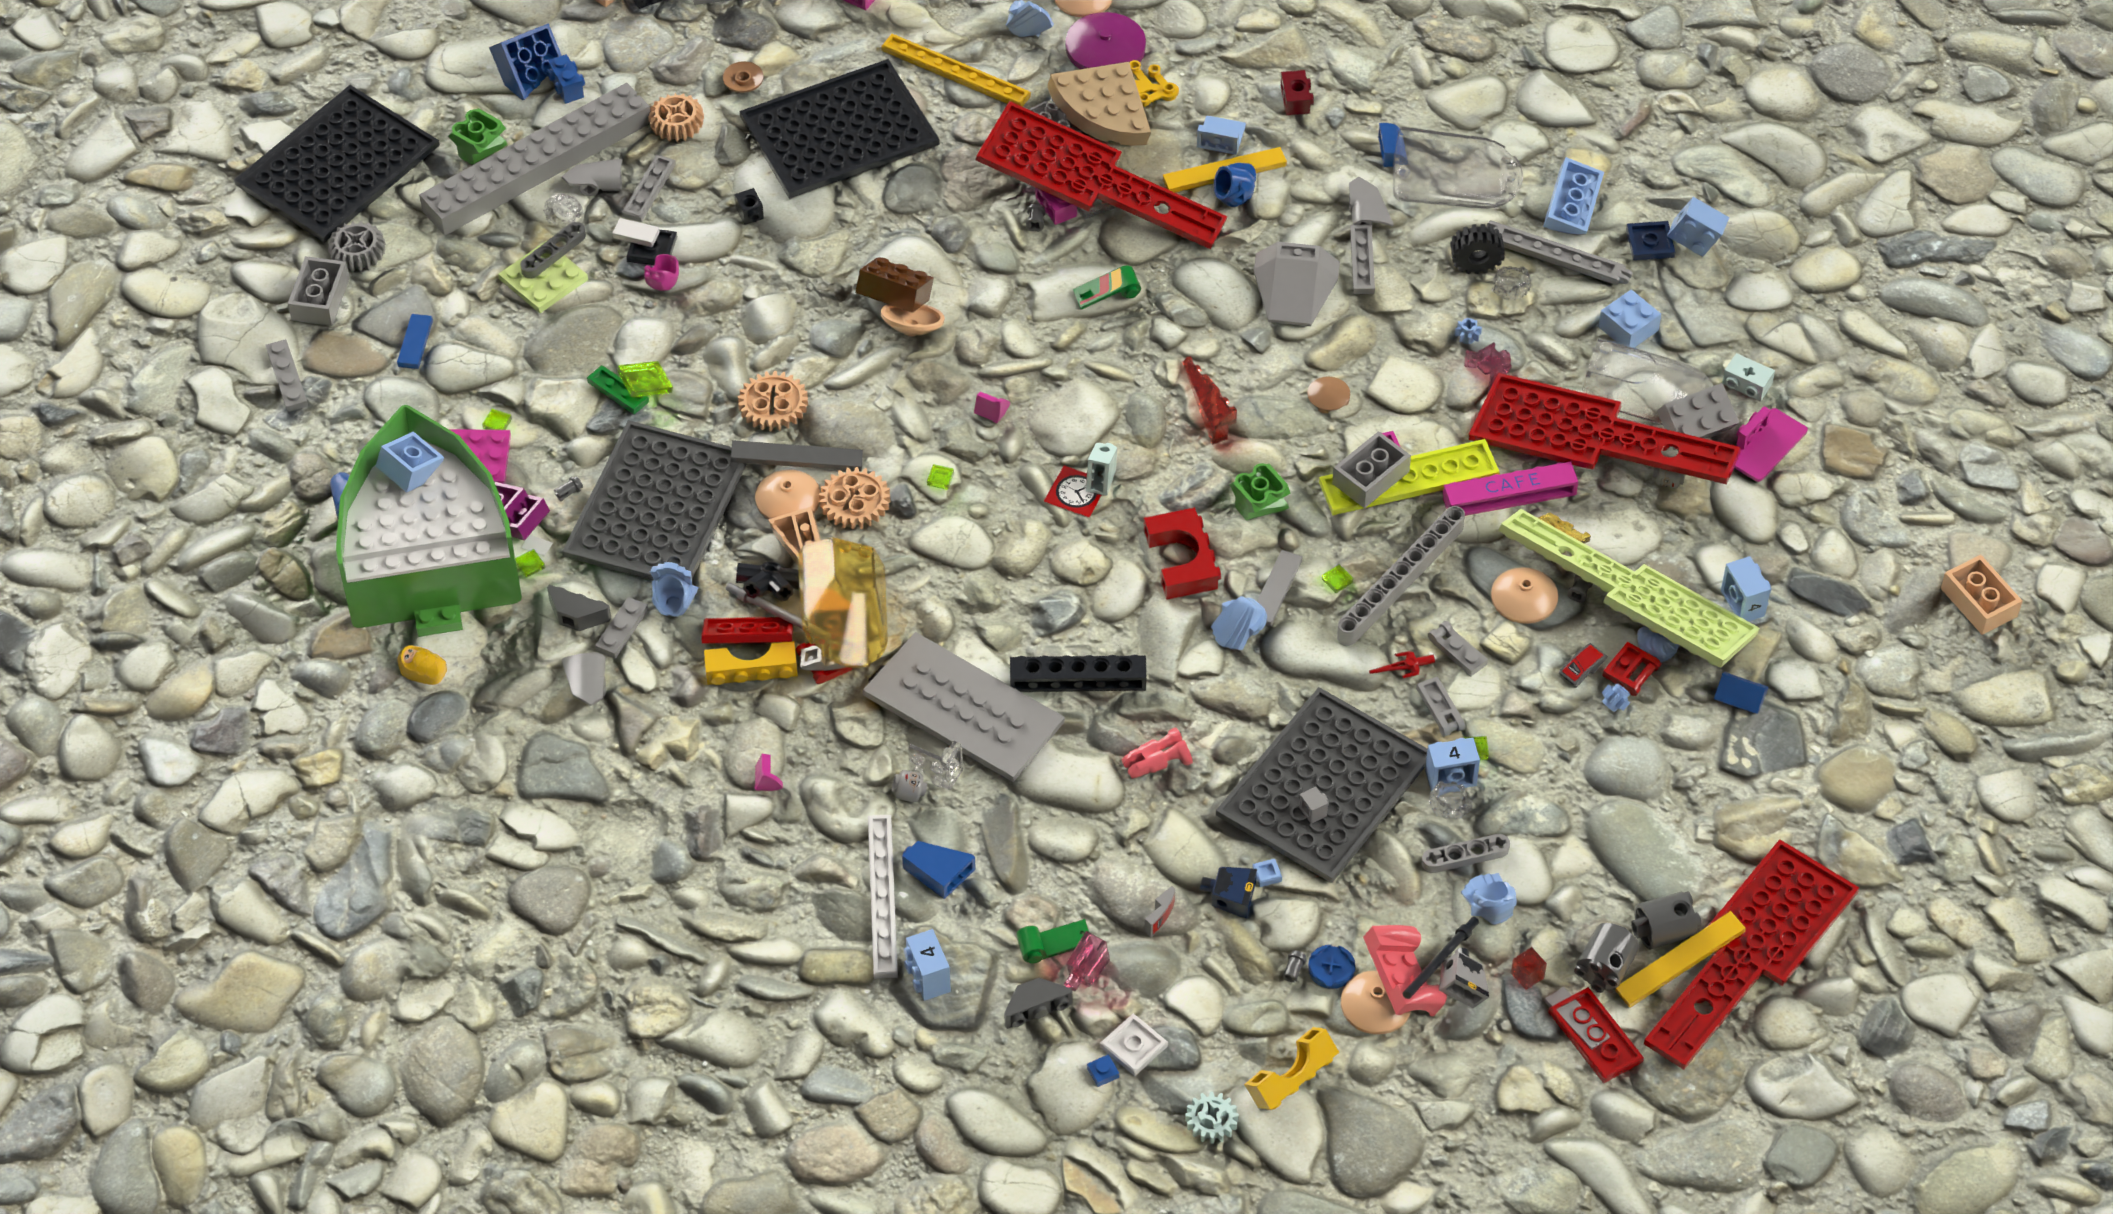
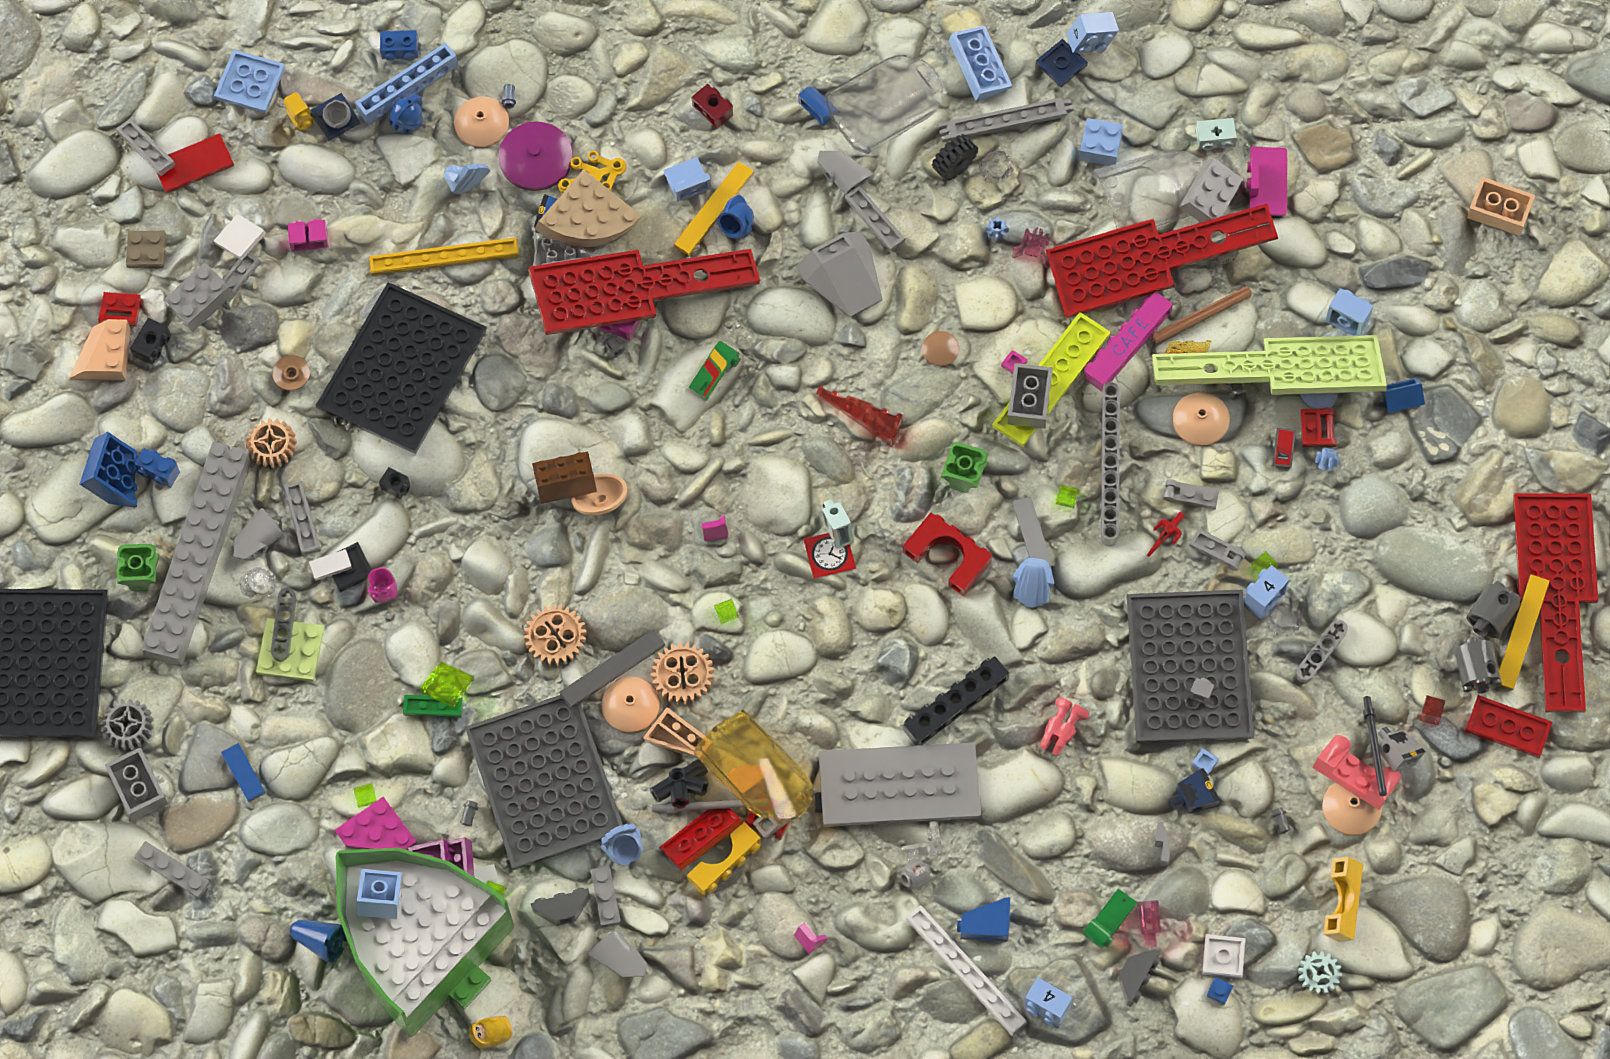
camera: 35 degrees left, 15 degrees up
blue tile [1308,945,1355,989] -> none
light blue hair [1461,873,1517,925] -> none
light grey tile [1545,987,1610,1050] -> none
none -> nougat axle [1152,286,1252,344]

